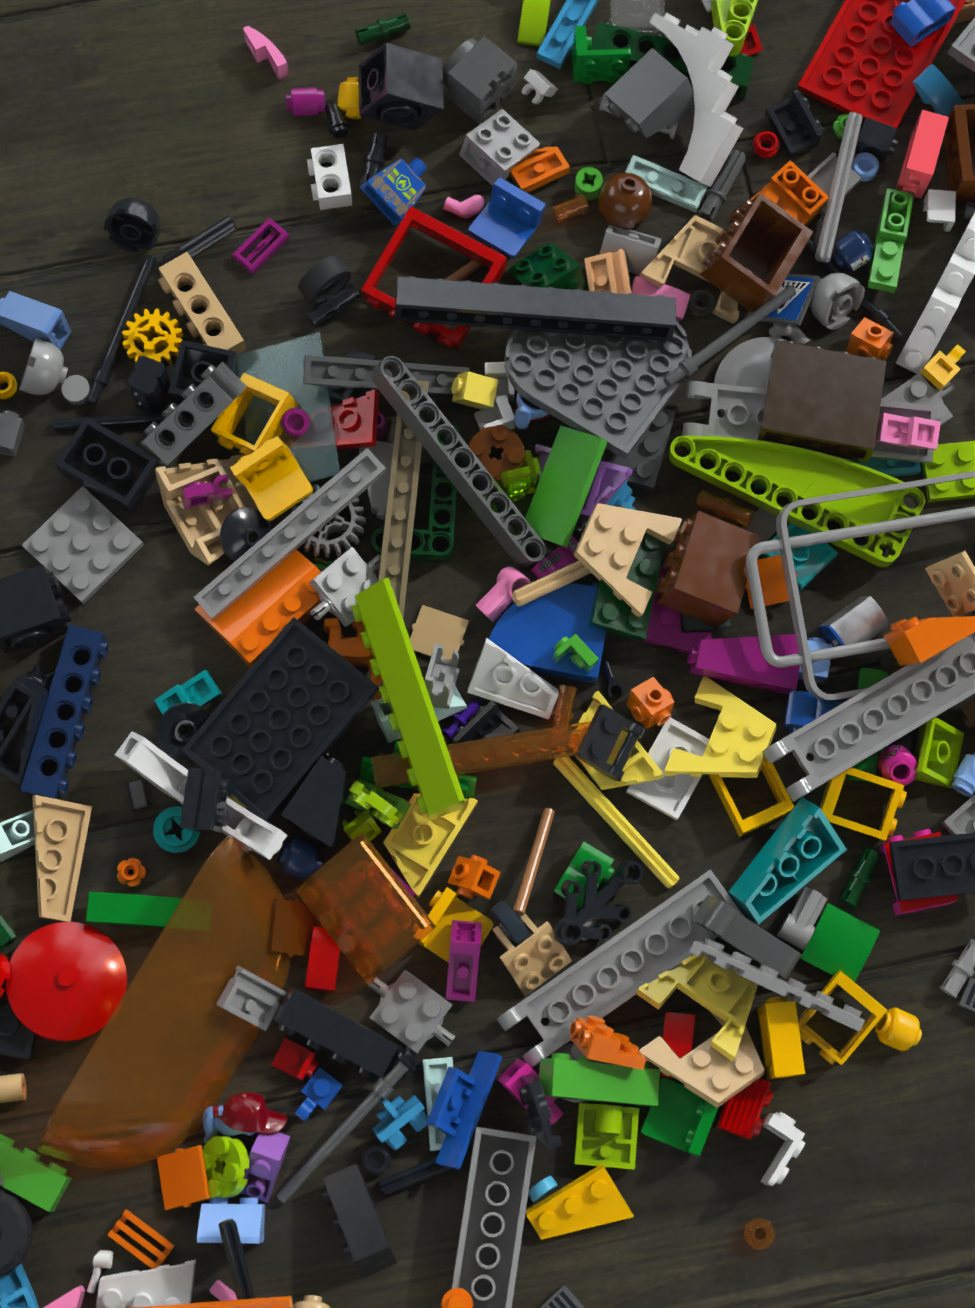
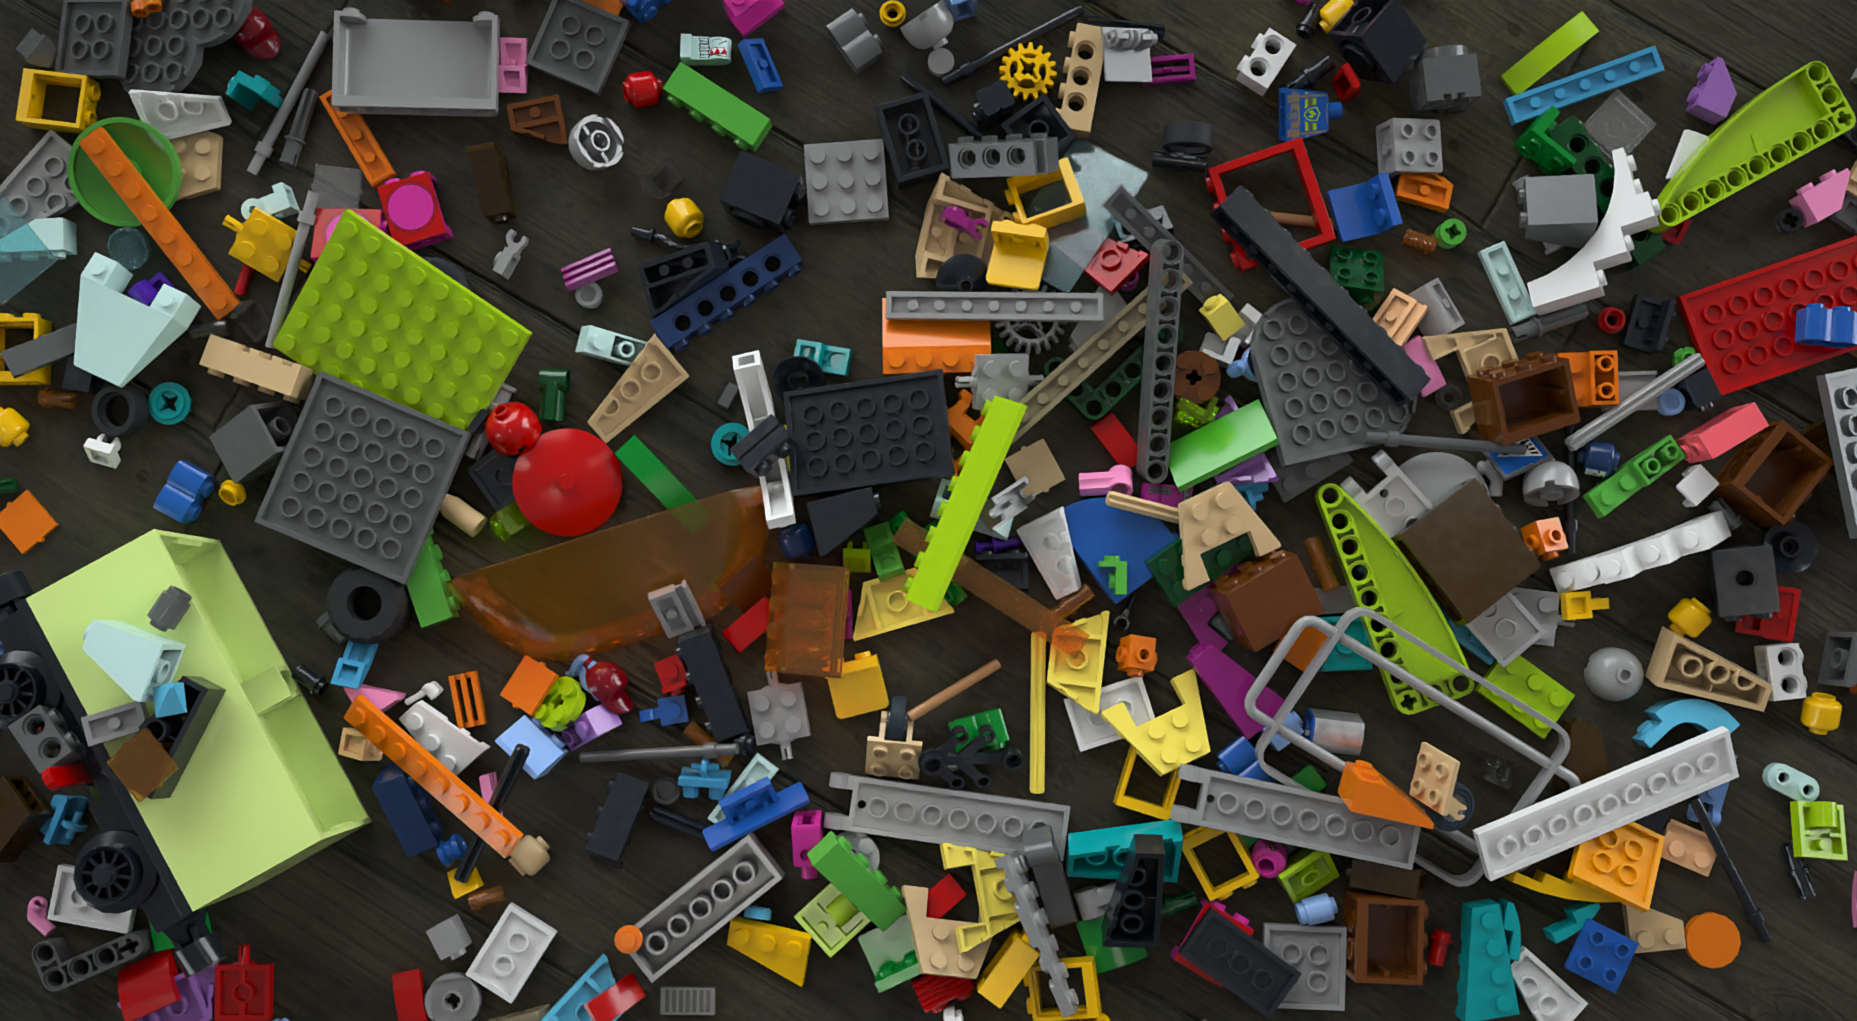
camera: 50 degrees right, 10 degrees up
orange plate [117,858,146,887] -> none
magenta plate [281,408,310,436] -> none
lime plate [348,781,404,827] -> none
bright pink arm [443,195,485,219] -> none
magenta bracket [446,920,482,1002] -> none
orange brick [447,855,501,900] -> none
black wing [518,1074,562,1149] -> none
white tile [522,69,558,104] -> none
orange plate [570,1016,647,1070] -> none
black plate [574,705,645,781] -> none
reddish brown cylinder [597,172,652,229] -> none
bright pink slope [876,413,941,450] -> none
dark azure slope [913,65,965,117] -> none
none -> clear neon green bracket [489,501,532,541]
none -> clear orange pin [683,721,735,768]
none -> red slope [1089,411,1138,468]
none -> light grey hinge [1101,27,1158,83]
none -> black wedge [1101,834,1165,948]
none -> red slope [1331,63,1361,104]

